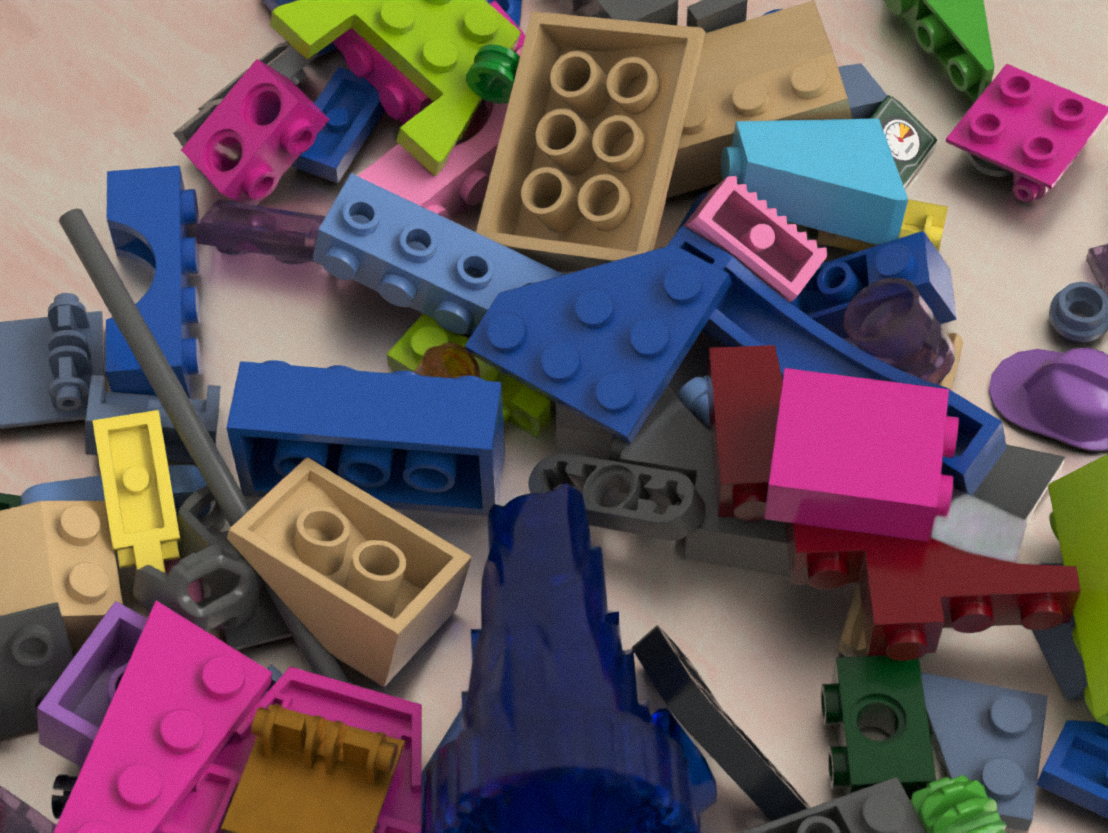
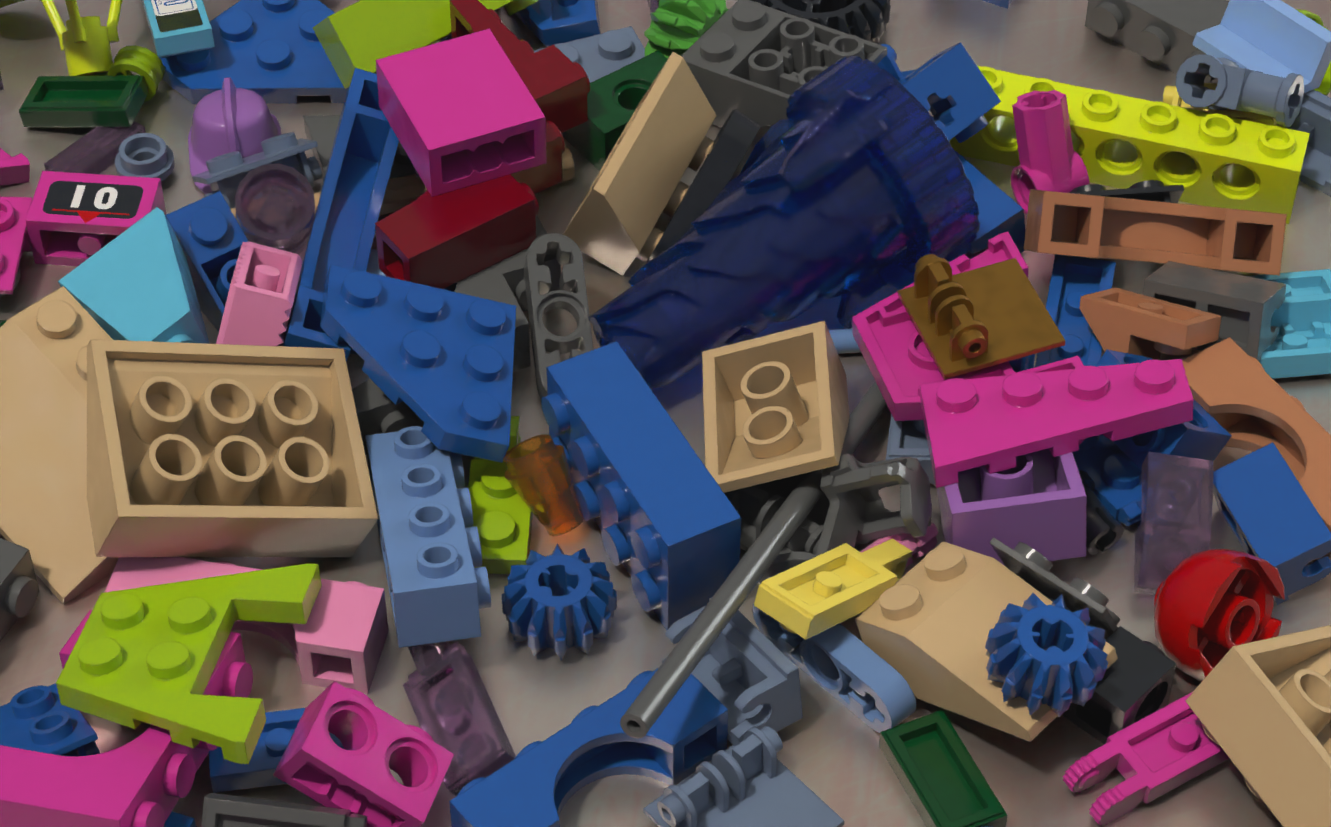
camera: 125 degrees left, 10 degrees down
green bush [466,44,520,104] -> none
none -> dark pink brick [25,171,167,266]
none -> sand blue hinge [192,132,322,208]
none -> blue gear [502,543,617,661]
none -> tan slope [563,52,717,276]

